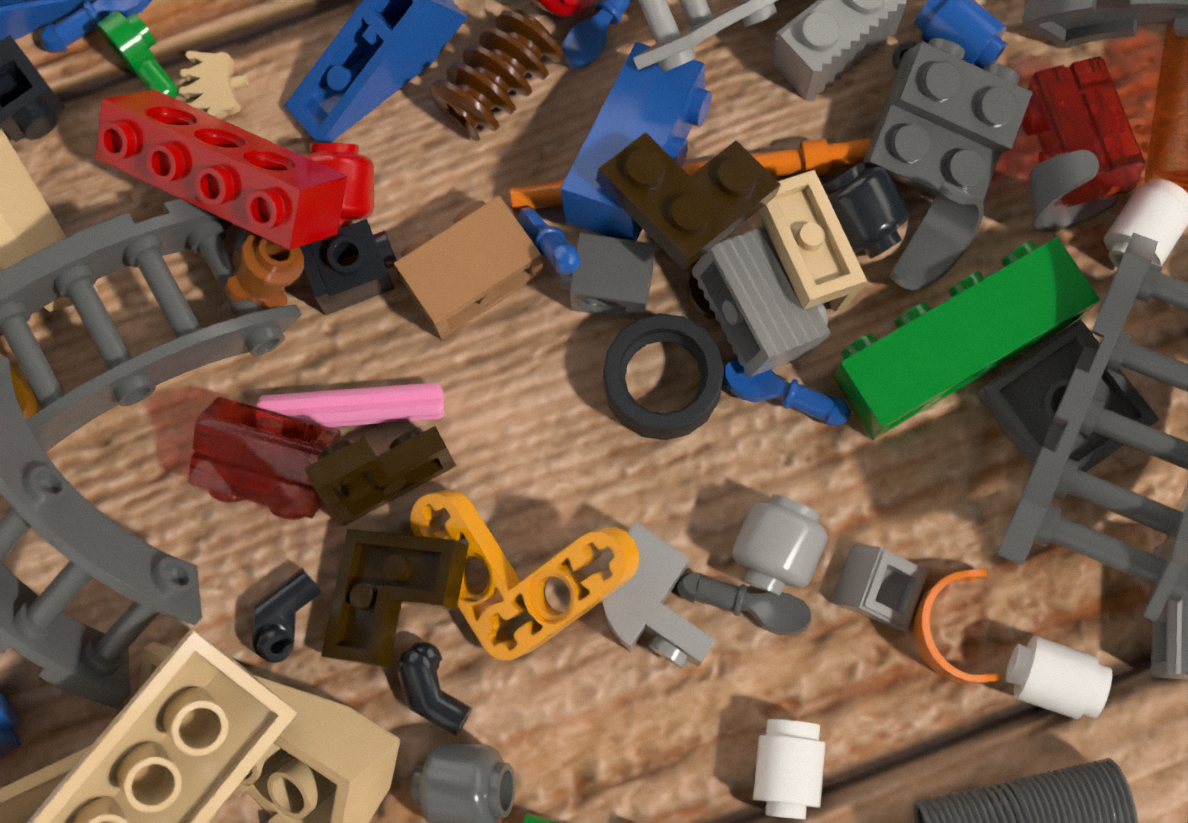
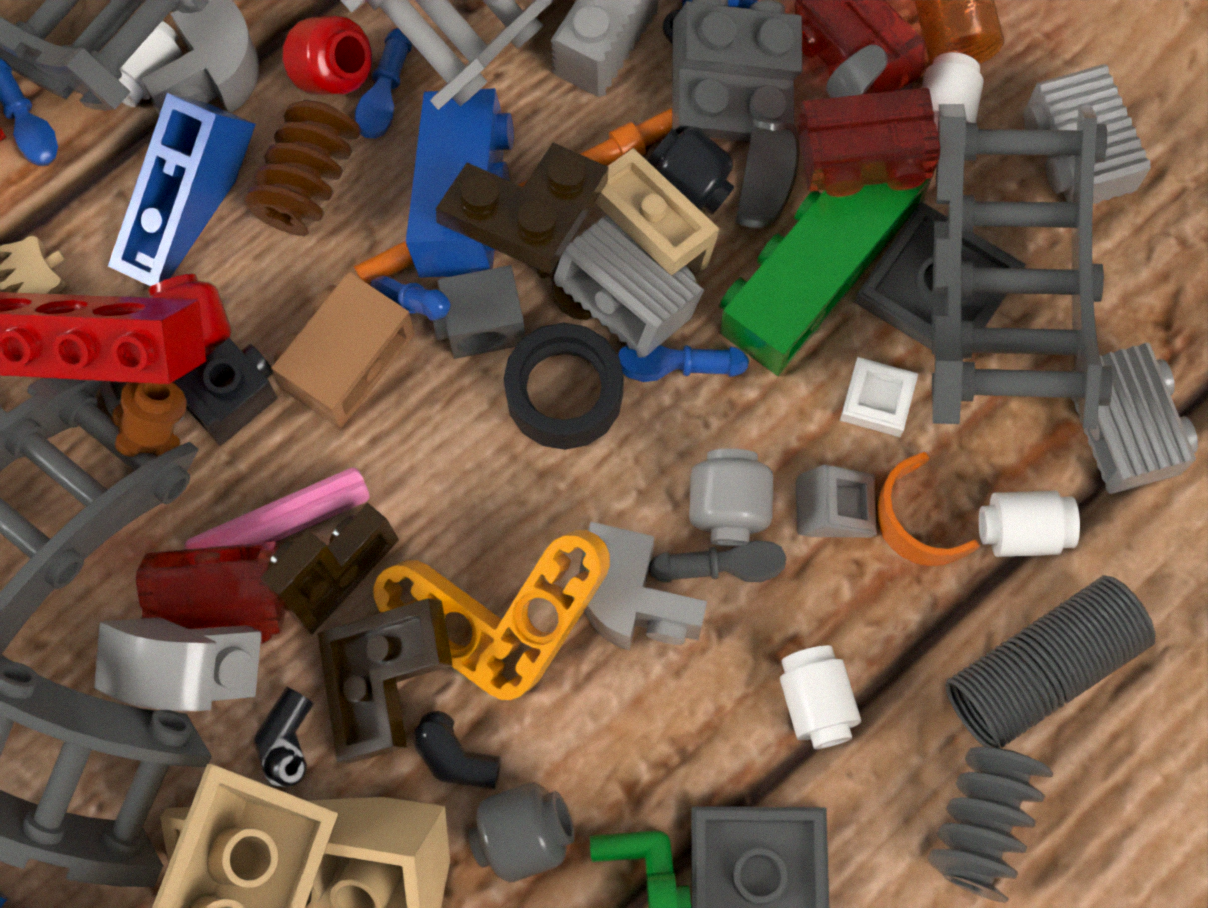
camera: 25 degrees left, 5 degrees down
none -> light grey brick [94,617,261,711]
none -> clear red brick [798,88,941,197]
none -> white tile [840,357,918,437]

